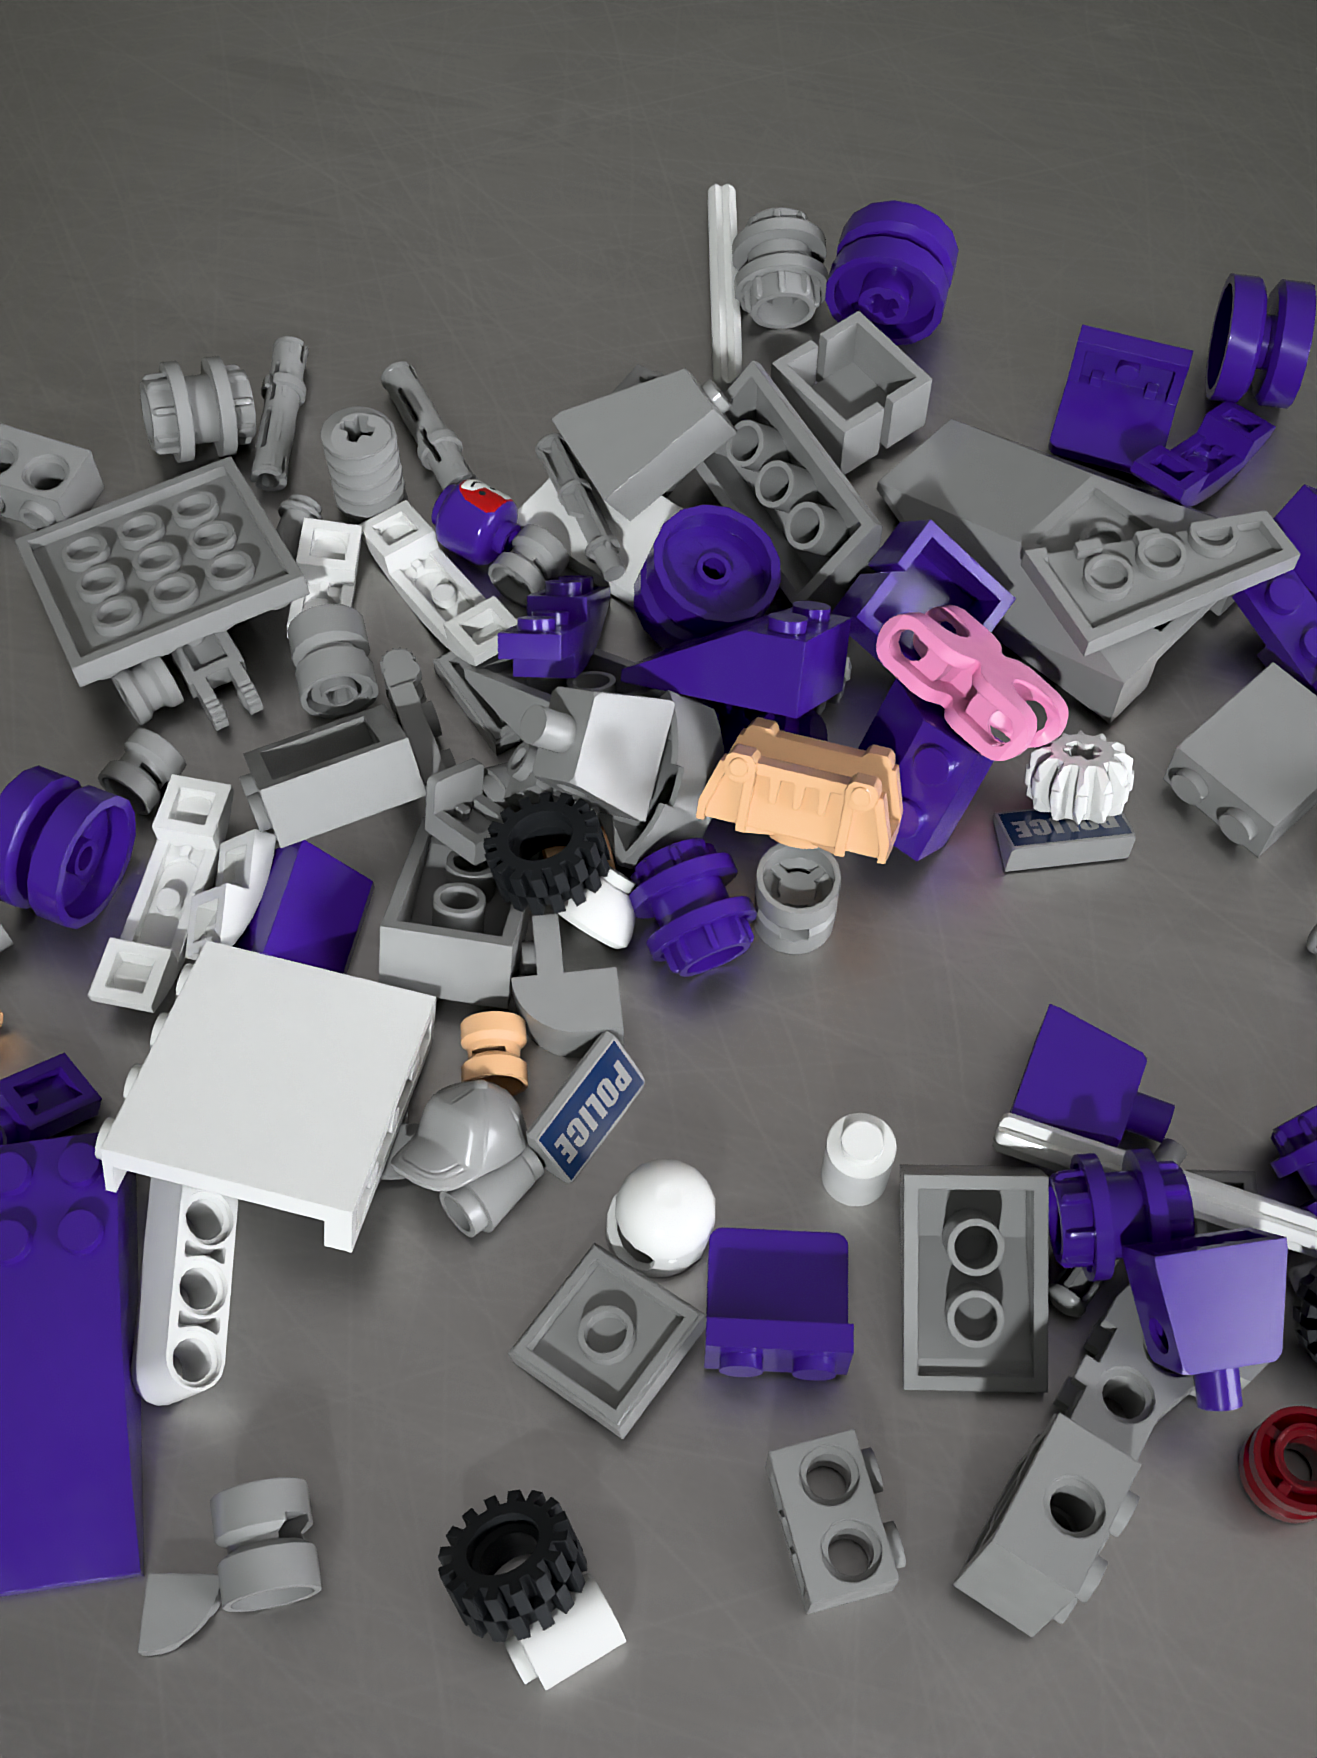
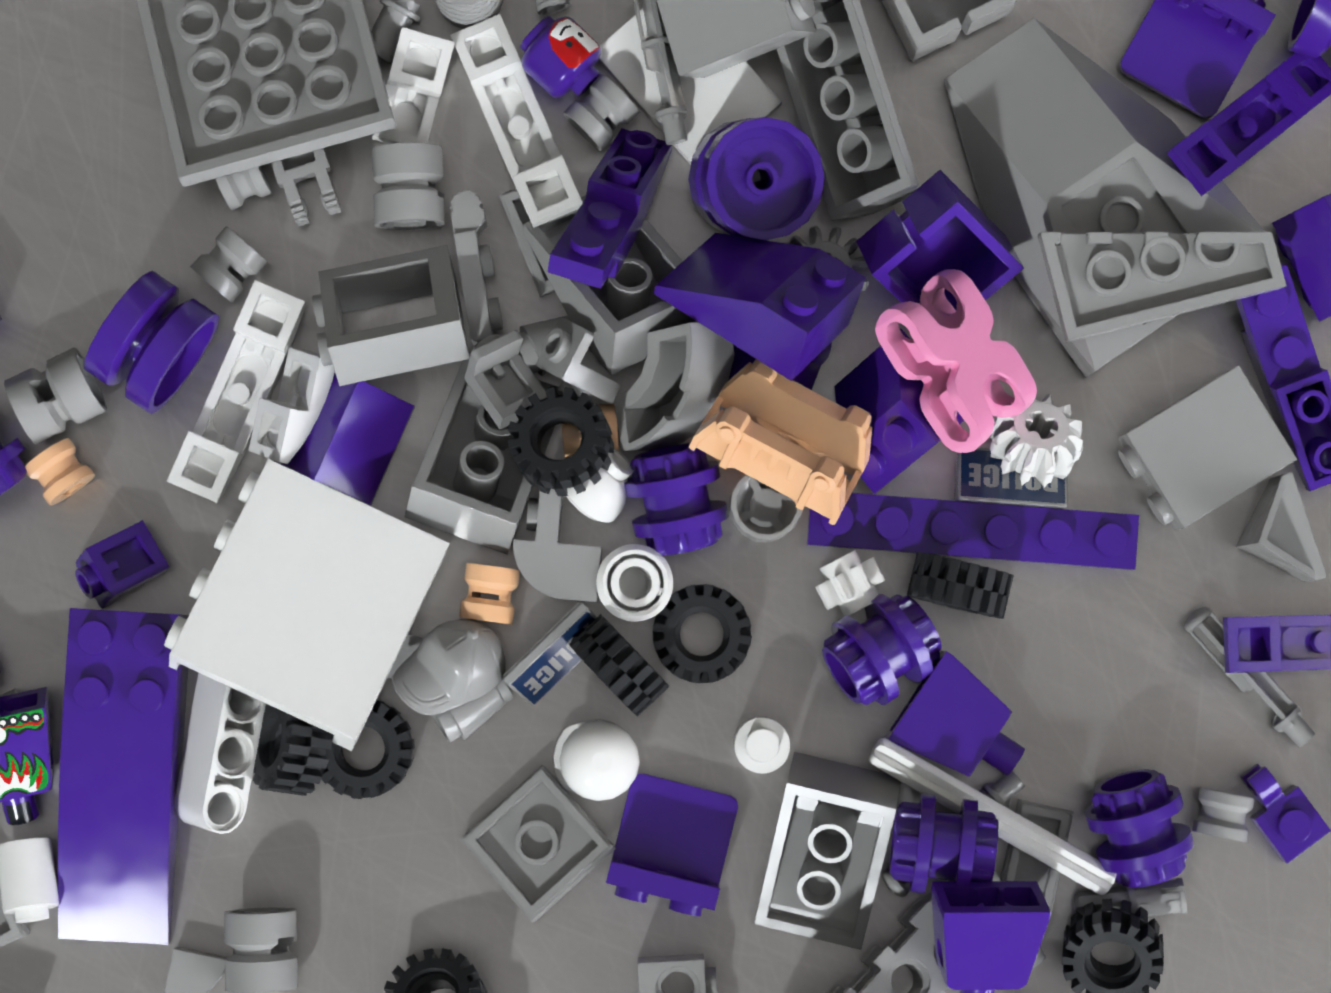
camera: 10 degrees right, 25 degrees up
torso [520,686,676,822] -> none
none -> black tyre [253,704,332,796]
none -> black tyre [320,700,415,799]
none -> black tyre [569,614,669,717]
none -> white brick [596,544,673,622]
none -> black tyre [652,584,752,684]
none -> dark purple plate [807,493,1139,570]
none -> white gear [815,550,886,616]
none -> dark purple piece [822,594,942,705]
none -> black tyre [907,552,1014,619]

